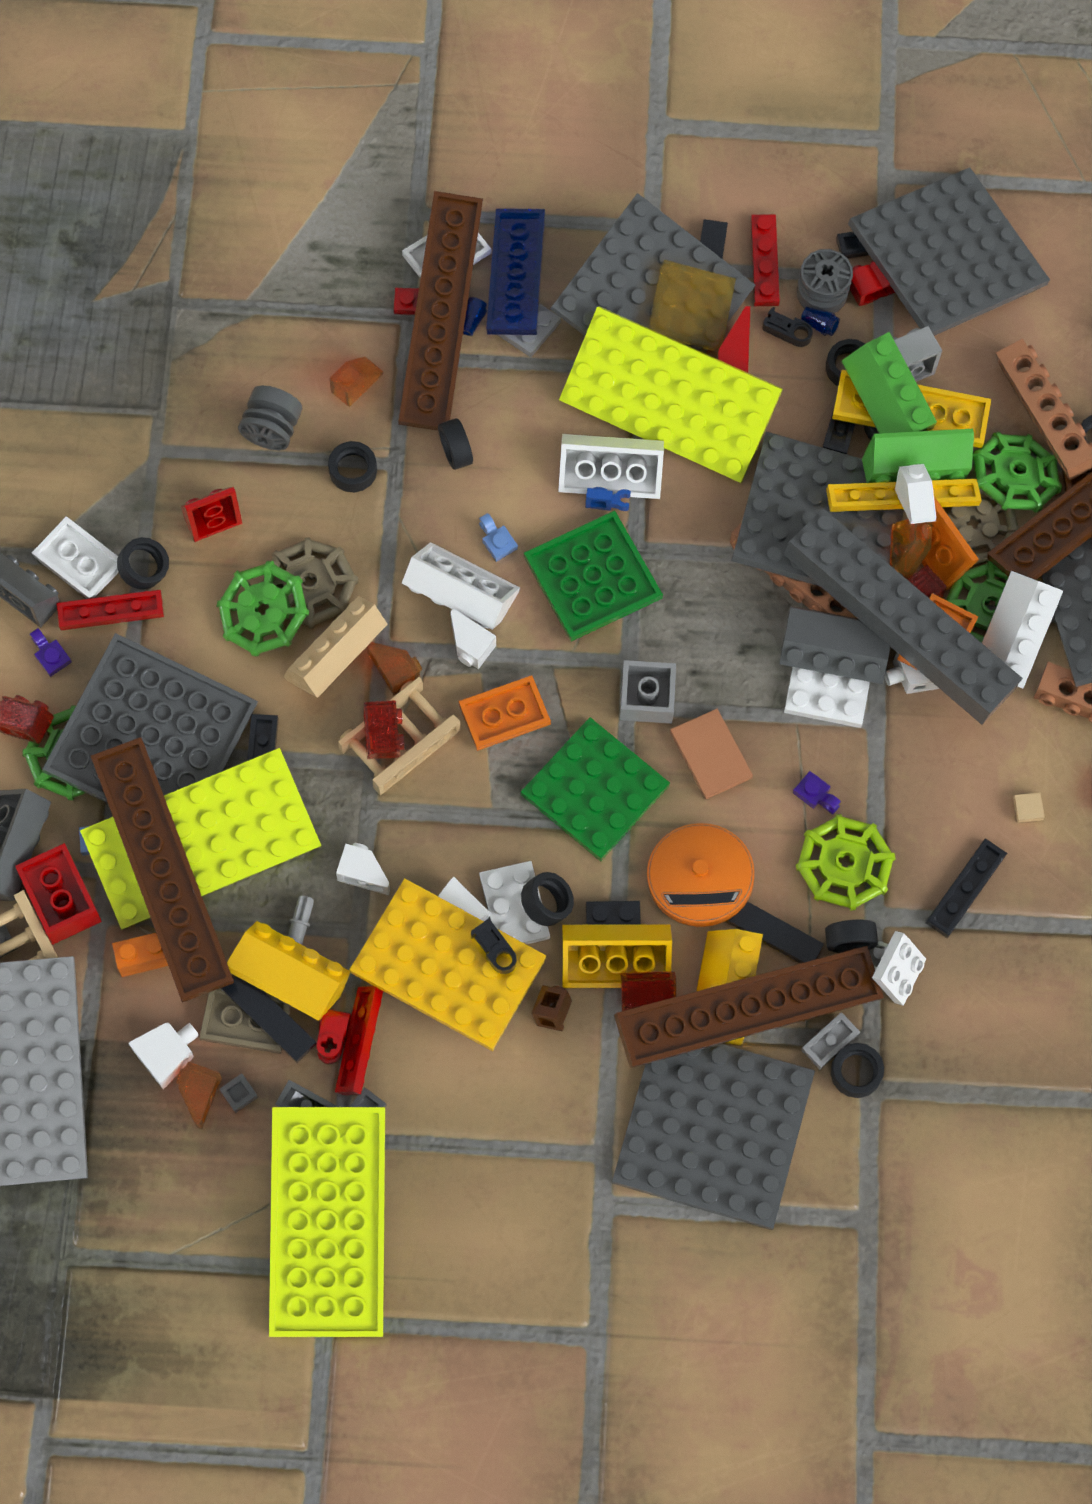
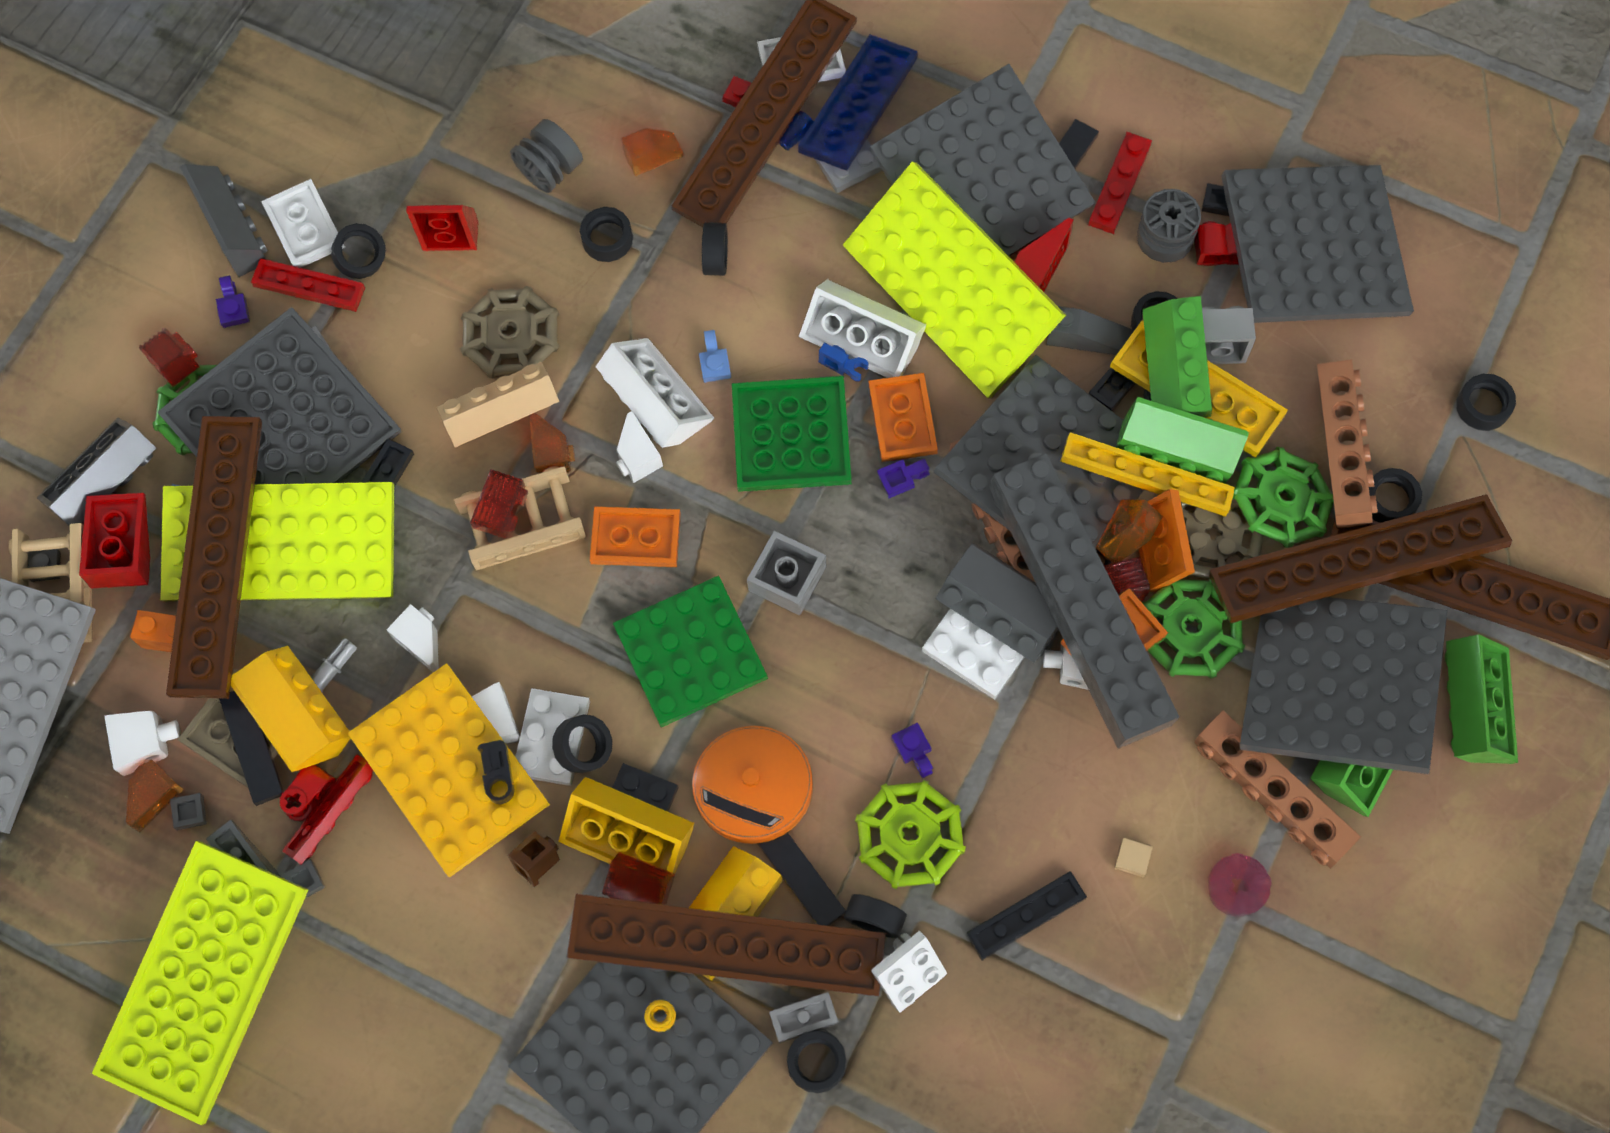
camera: 30 degrees right, 0 degrees up
bright green plate [216,561,309,656] -> none
clear yellow plate [649,260,736,352] -> none
nougat tile [670,709,753,800] -> none
black piece [762,307,813,347] -> none
clear blue cone [801,307,840,336] -> none
white slope [895,464,936,524] -> none
white slope [982,571,1063,689] -> none
none -> yellow plate [644,1000,676,1032]
none -> orange plate [868,373,938,462]
none -> dark purple plate [877,459,930,498]
none -> dark grey slope [1047,306,1133,355]

